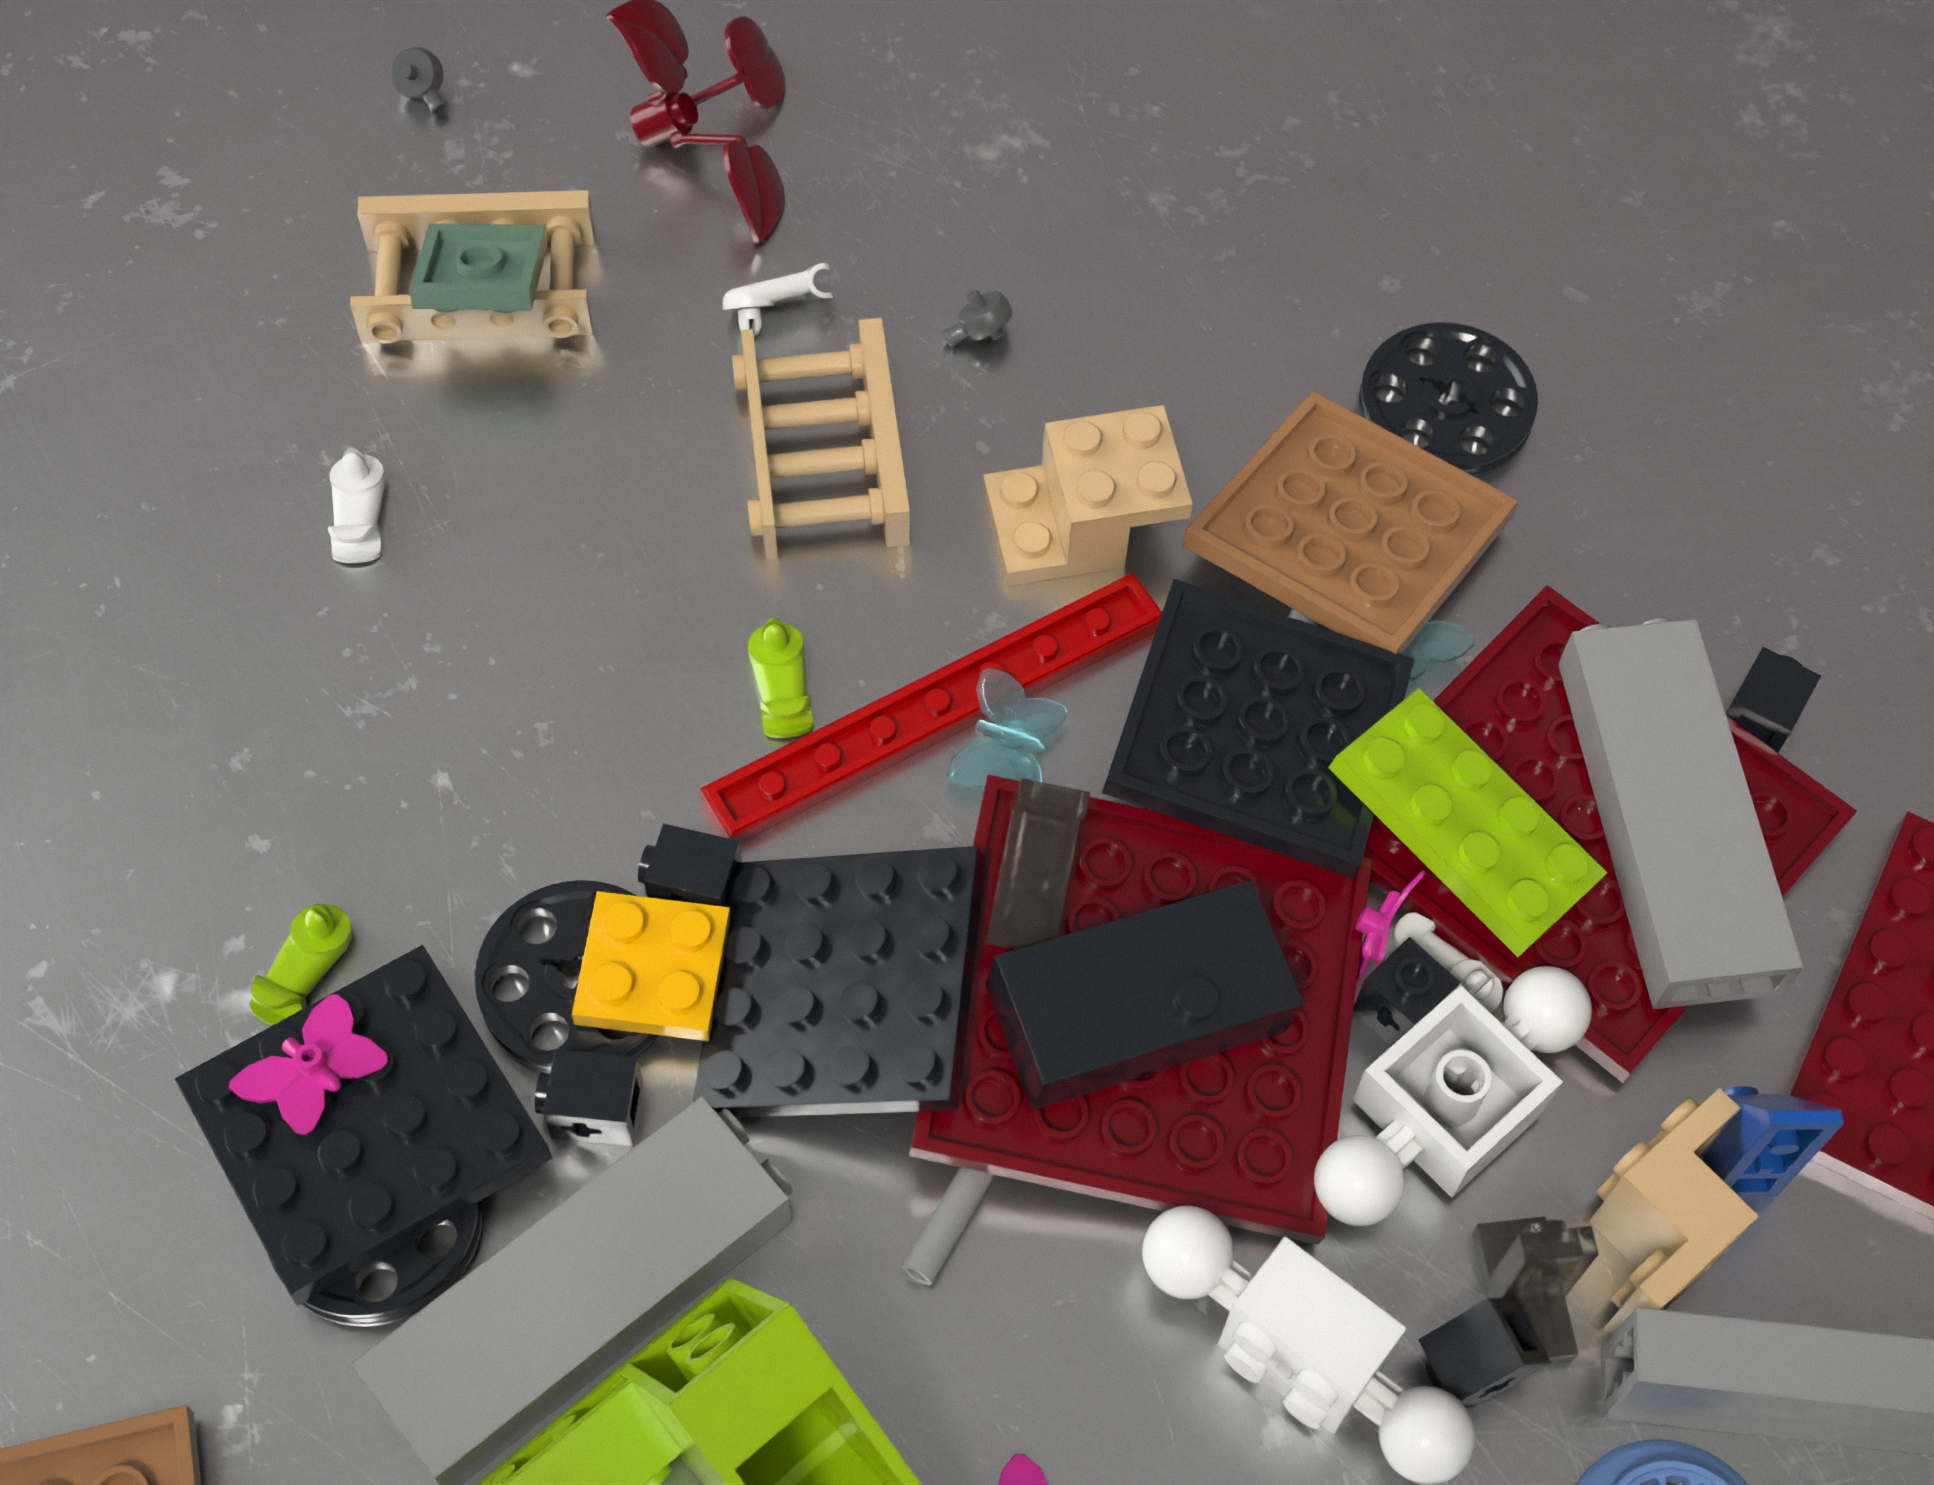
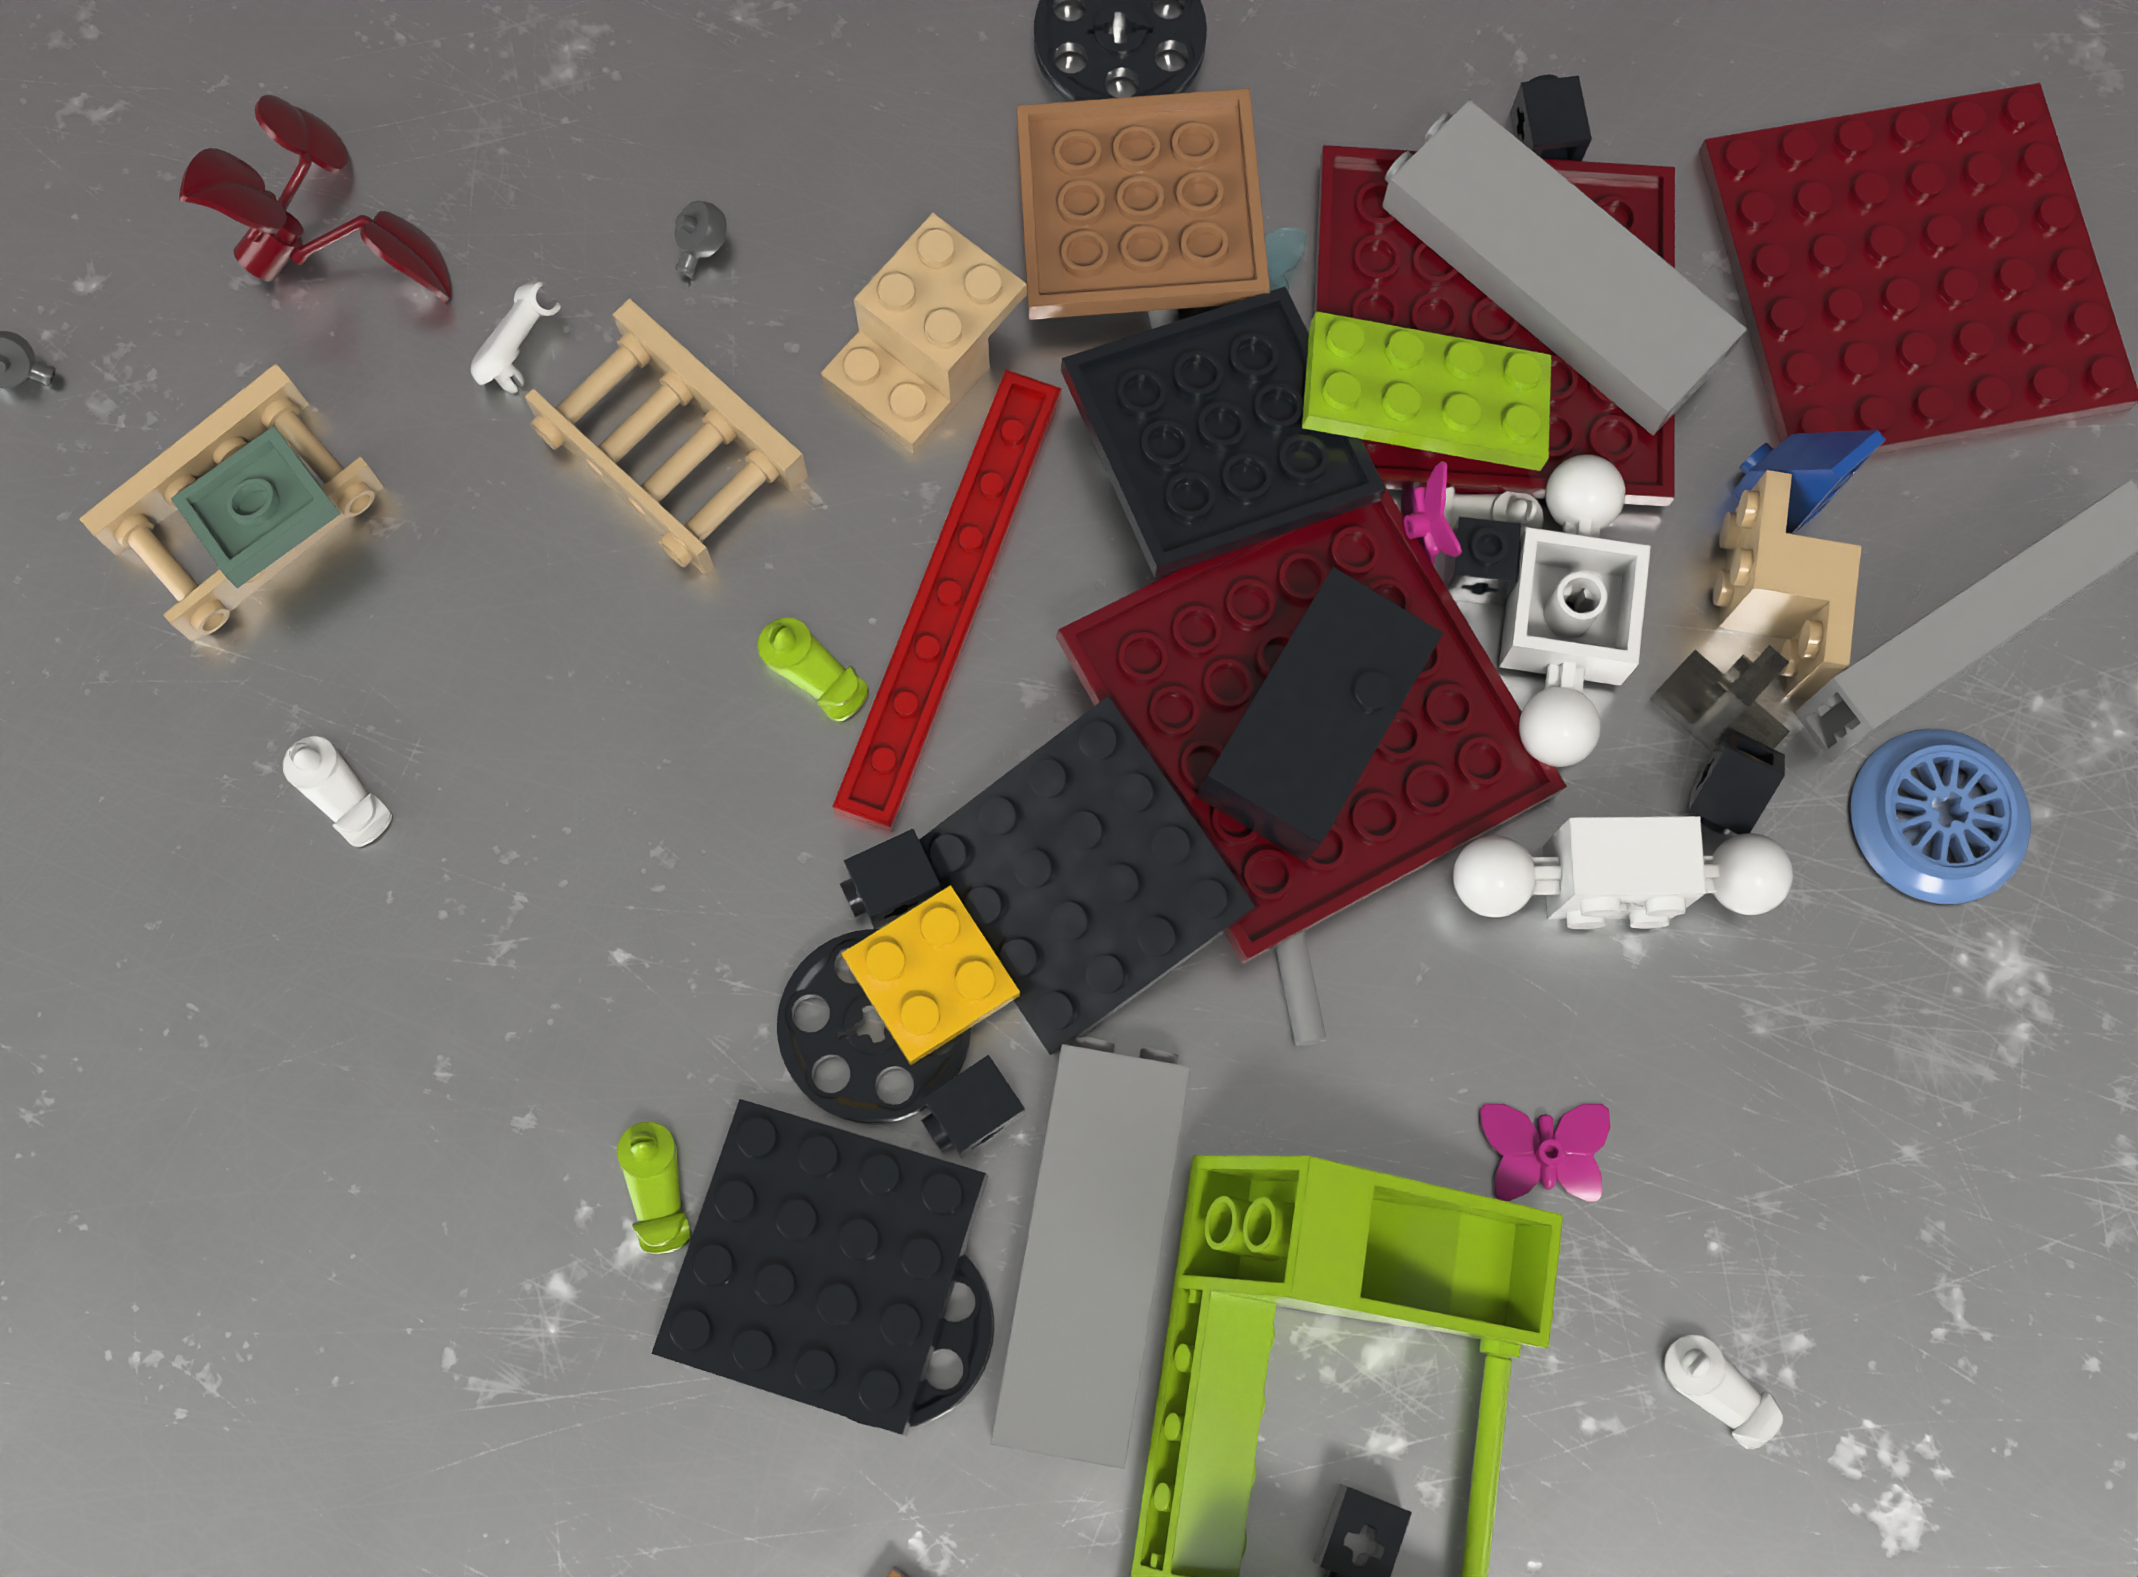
camera: 40 degrees left, 15 degrees up
dark pink piece [228,994,388,1136] -> none
clear light blue piece [946,668,1067,788] -> none
clear smoke bracket [985,778,1090,949] -> none

